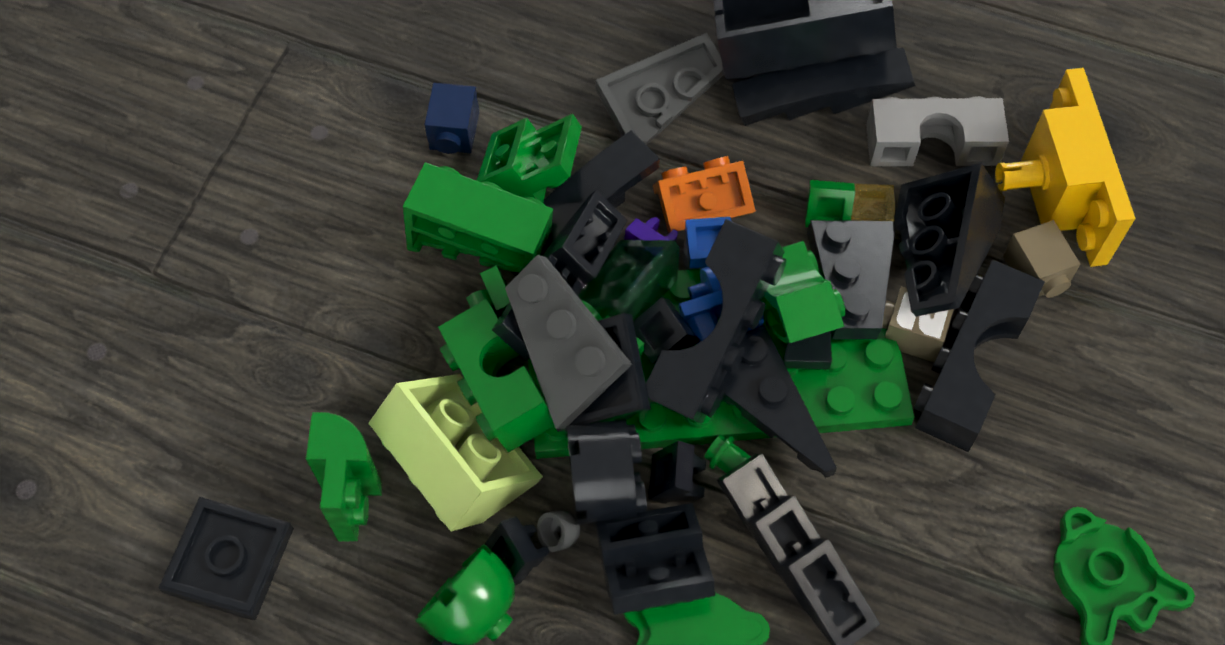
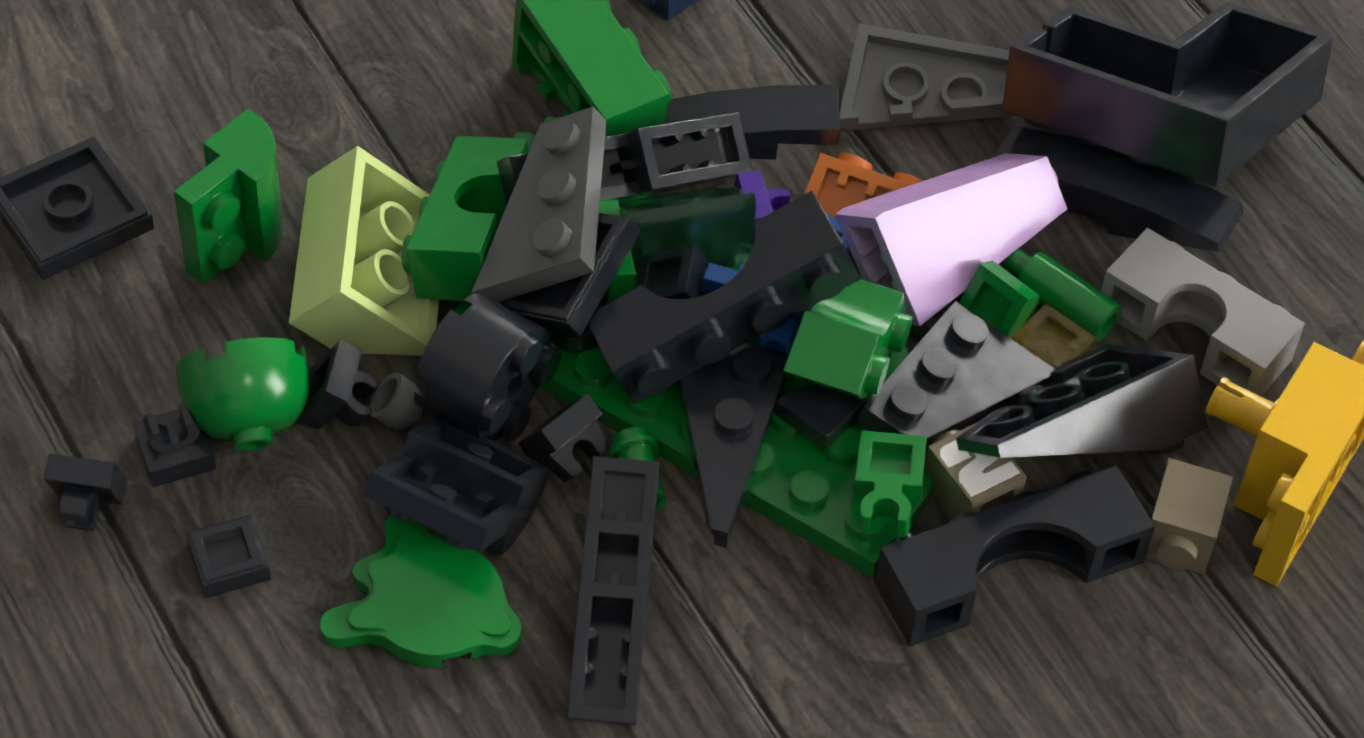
camera: 35 degrees right, 10 degrees down
green brick [477,113,582,202] -> none
none -> slope [835,153,1068,326]
none -> green plate [854,430,927,538]
none -> green cylinder [1004,248,1123,342]

